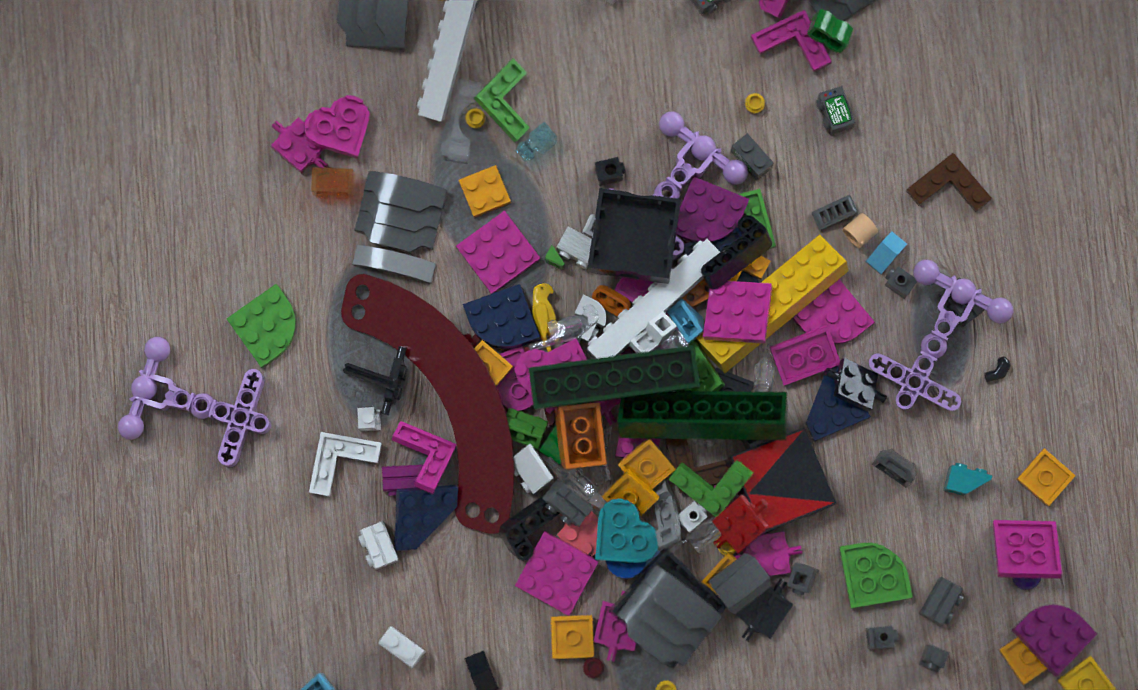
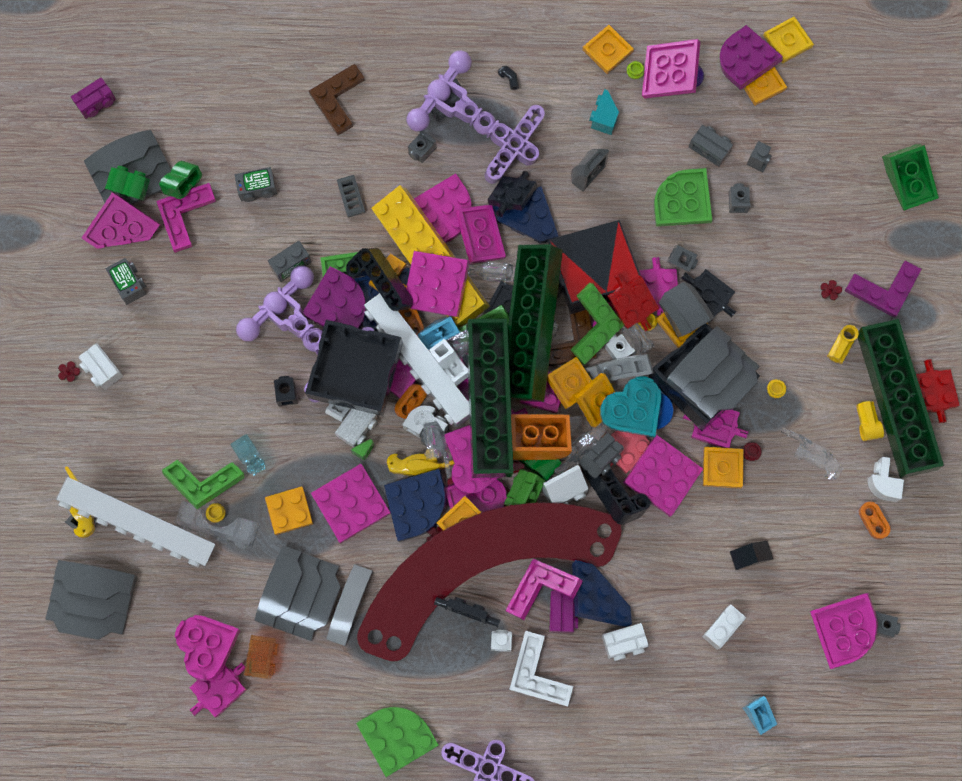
camera: 85 degrees left, 5 degrees down
black axle [343,363,399,390] -> none
yellow plate [745,93,765,113] -> none
light nougat piece [842,213,878,249] -> none
medium azure slope [866,231,907,274] -> none
none -> lime plate [626,61,645,79]

